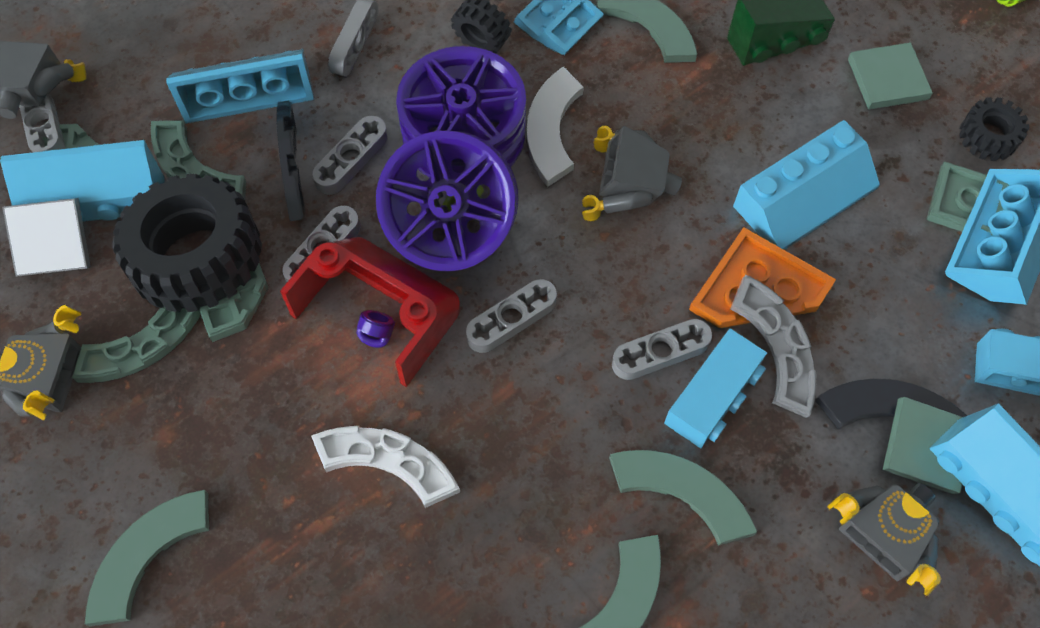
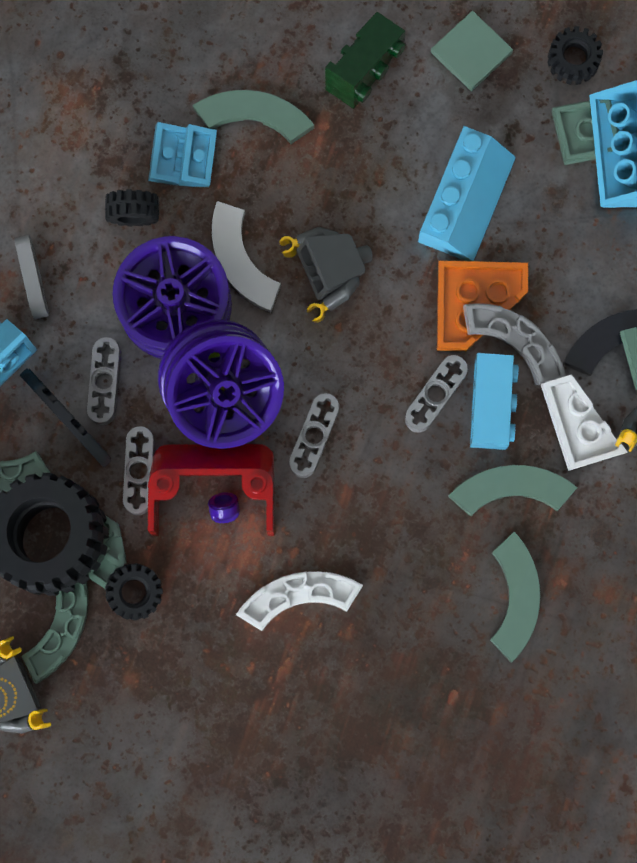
camera: 30 degrees left, 15 degrees up
sand green tile [85,490,209,626] -> none
none -> black tyre [105,563,163,621]
none -> white wing [541,374,628,471]

